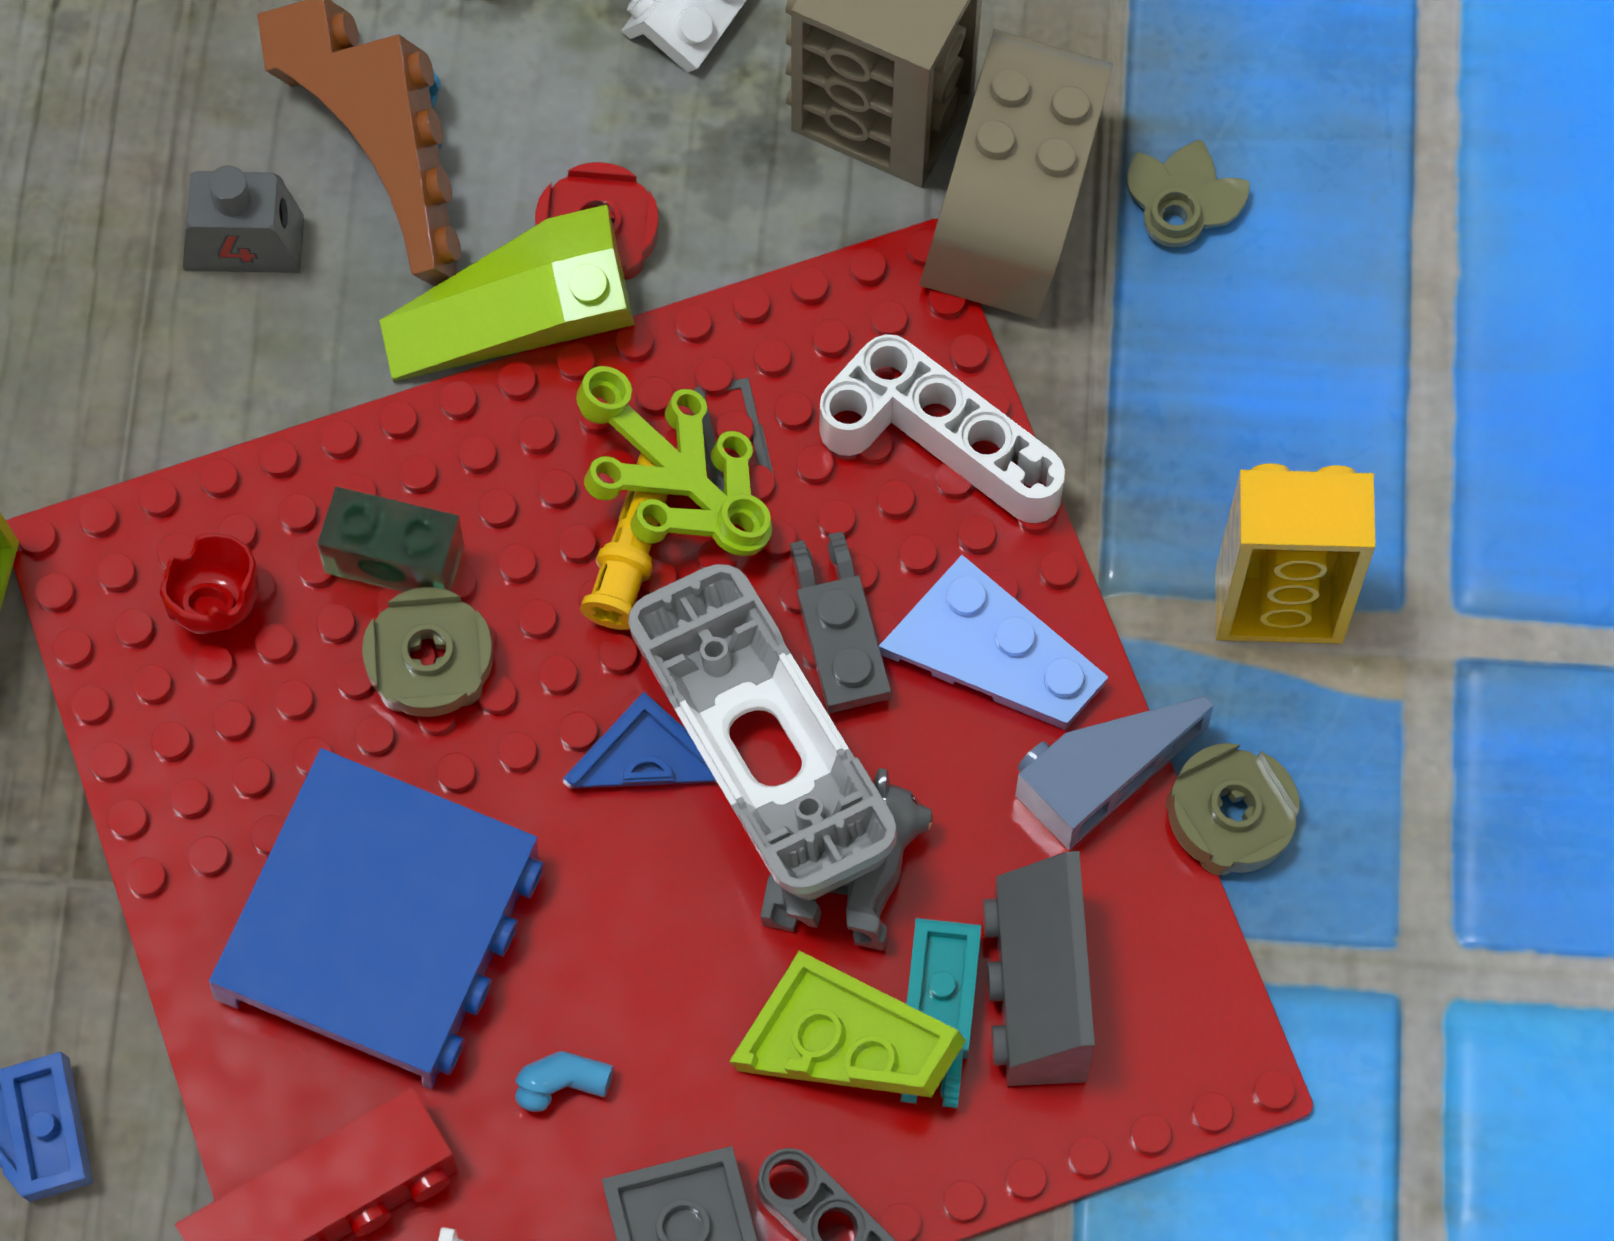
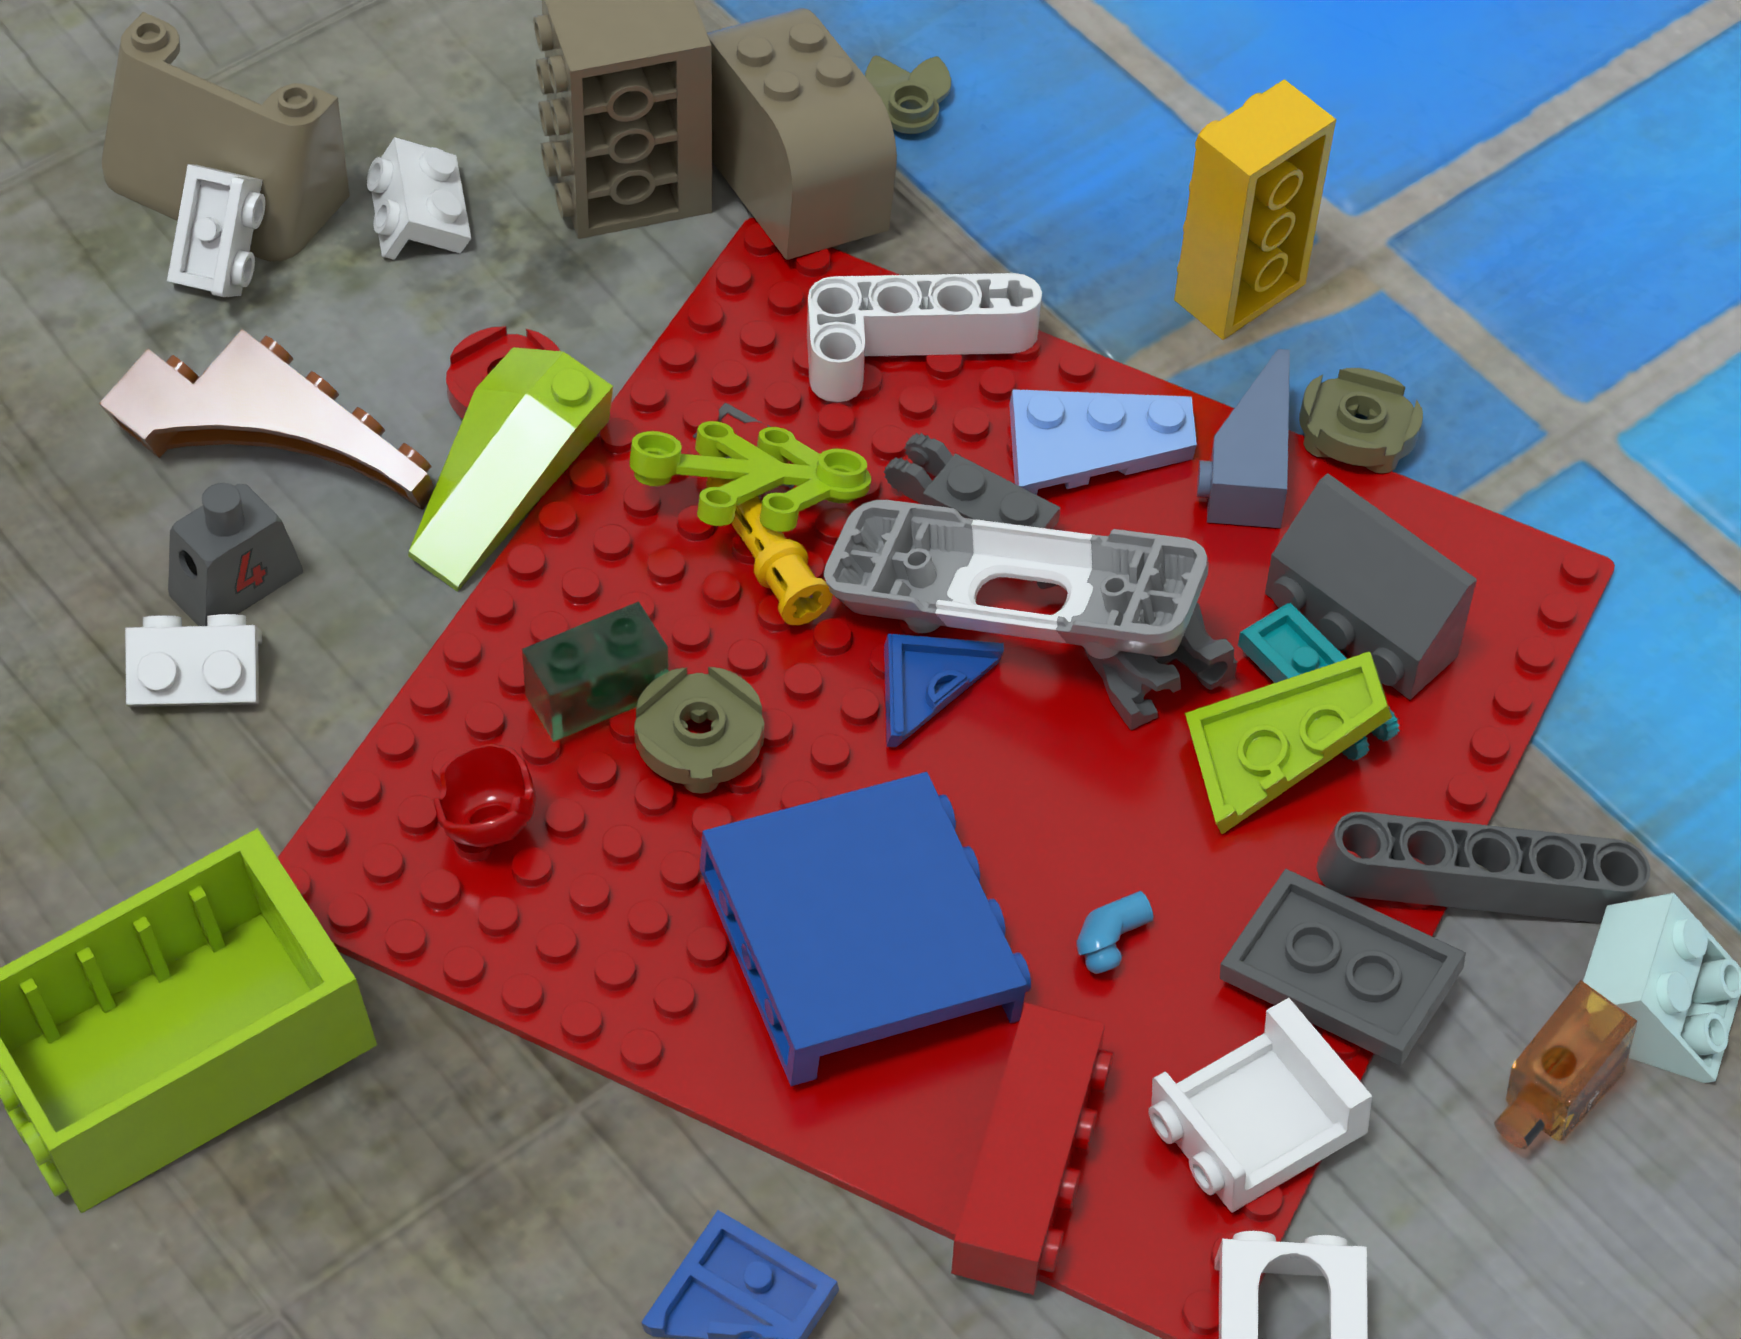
camera: 45 degrees left, 15 degrees down
none -> white bracket [125,614,262,707]

